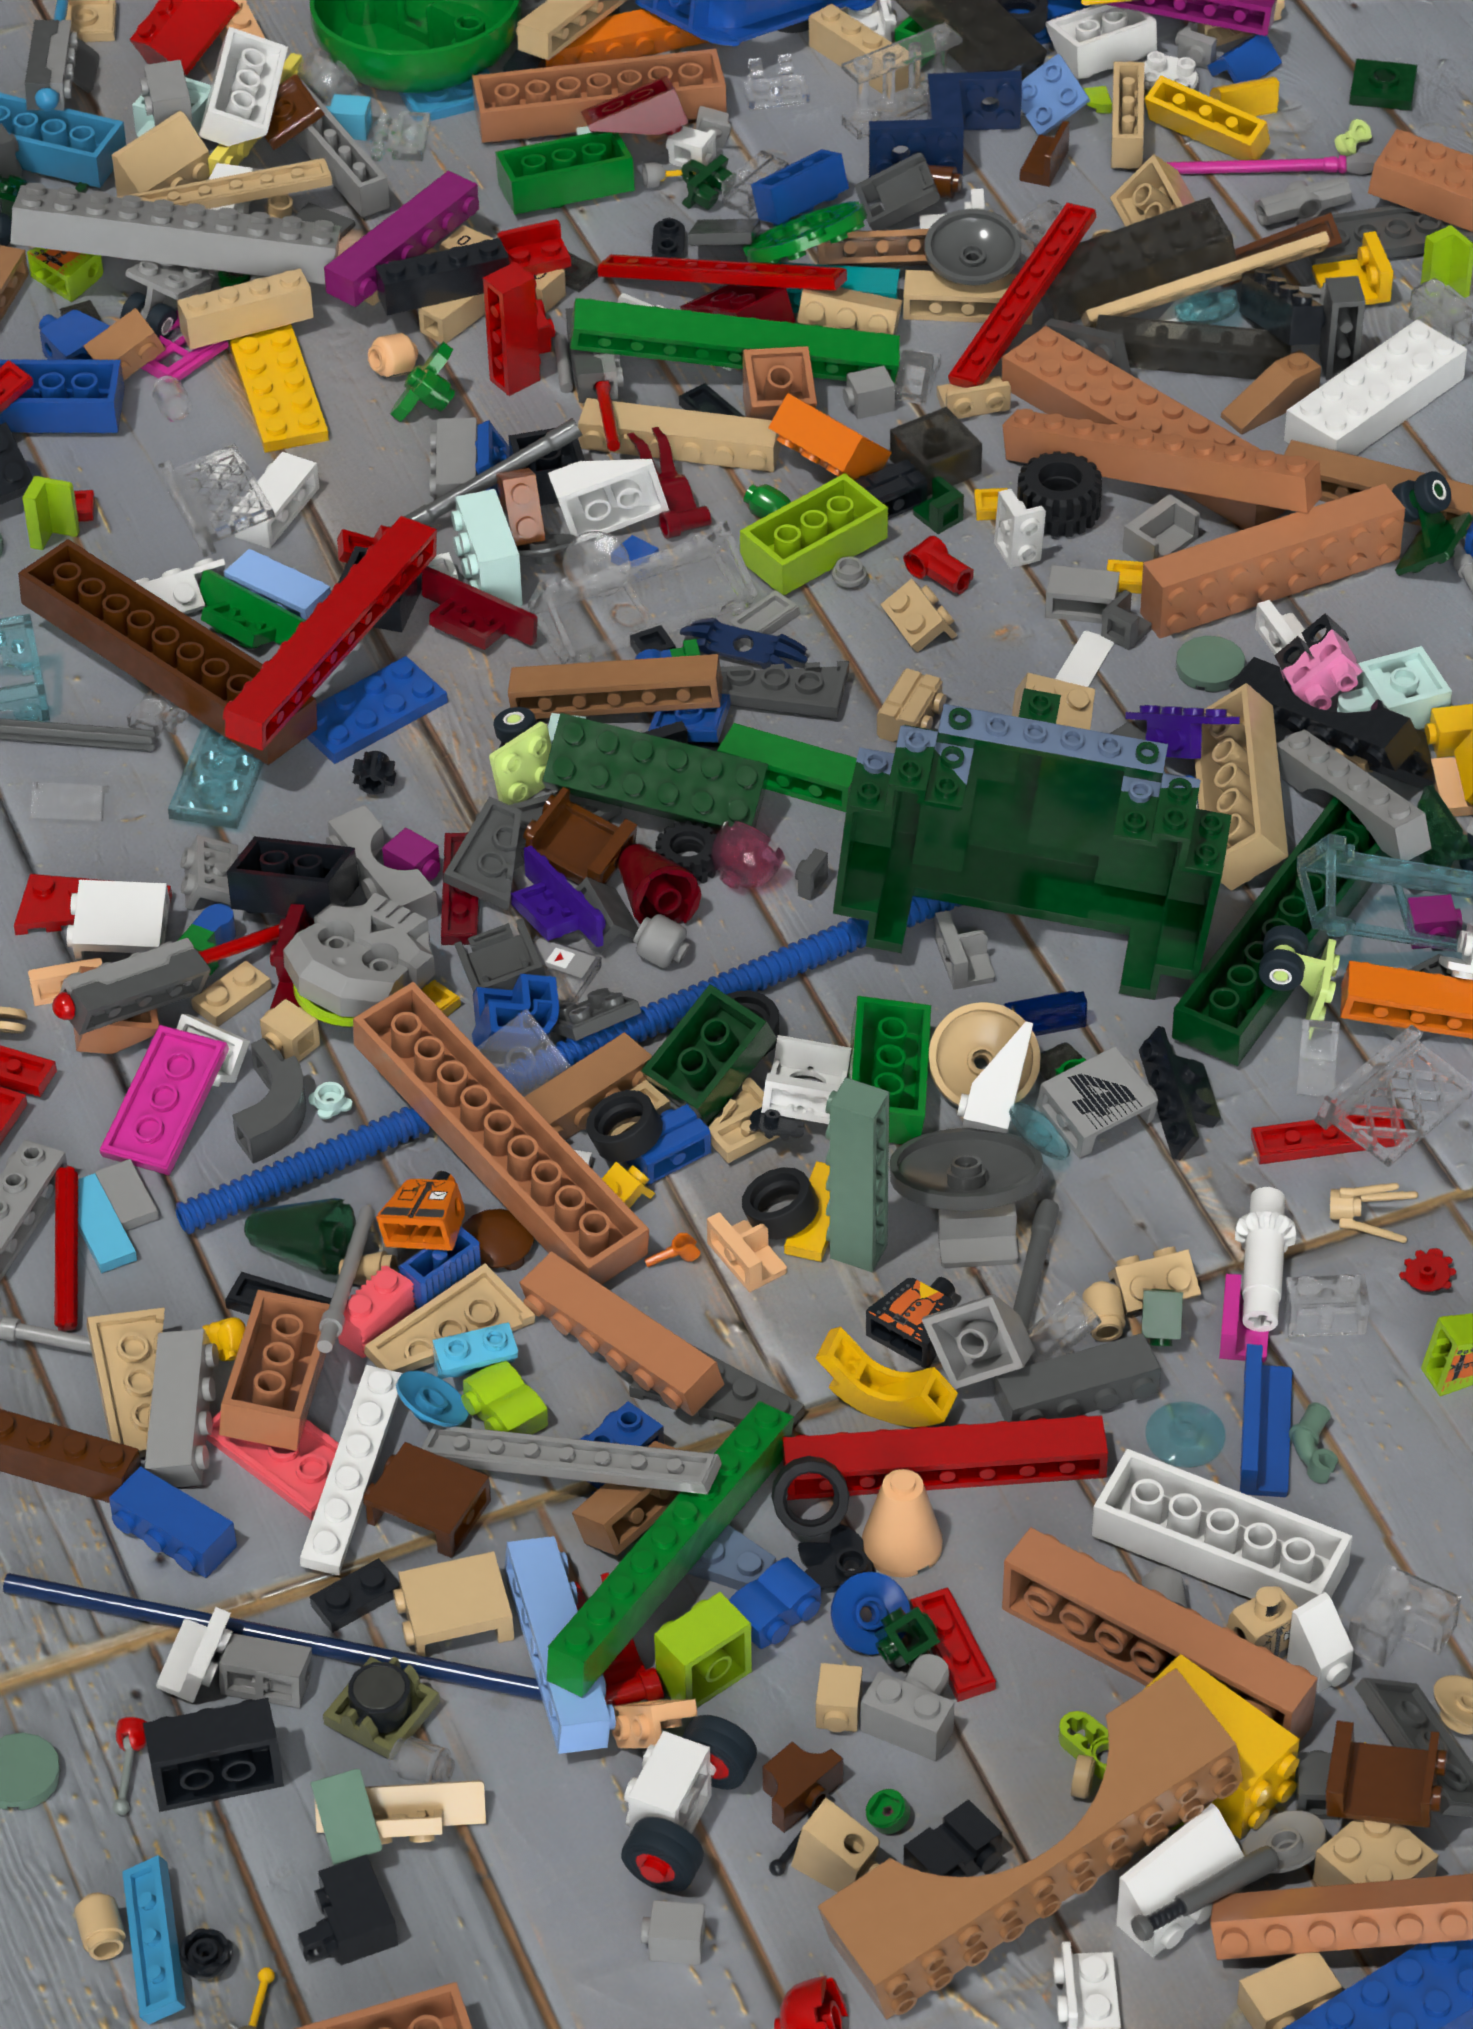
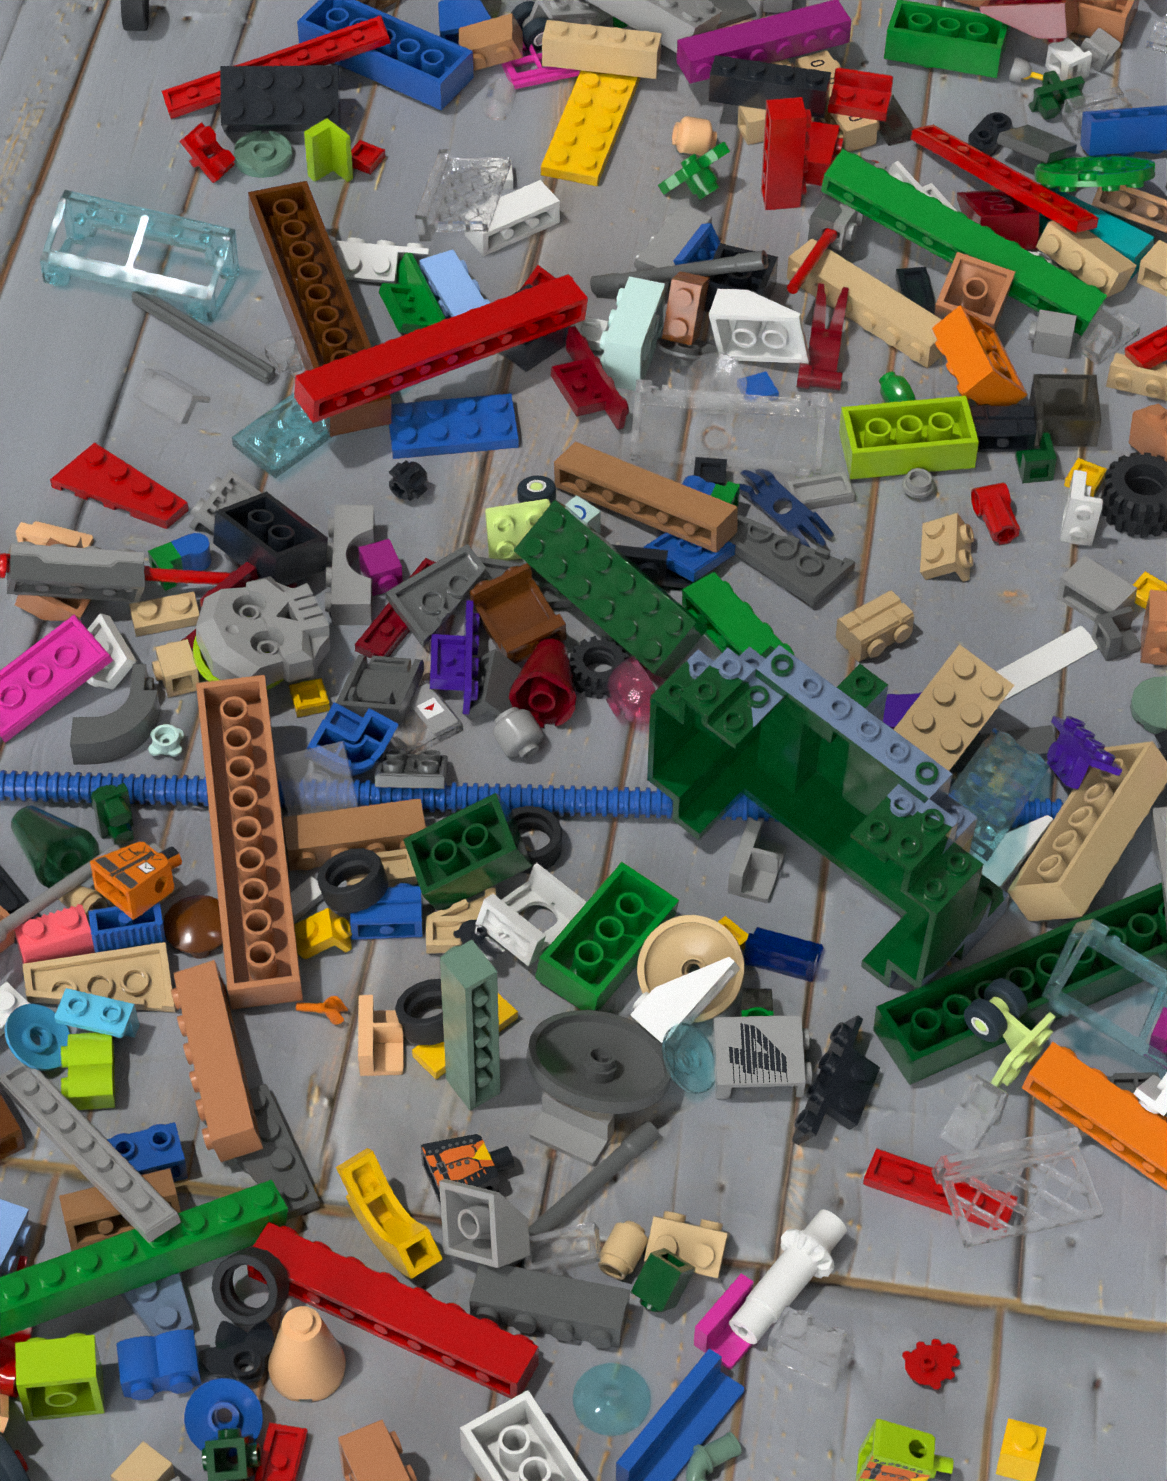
camera: 30 degrees right, 5 degrees up
white panel [67,880,170,960] -> none
tan plant [1330,1183,1418,1243] -> none
none -> dark green hips [91,783,134,846]

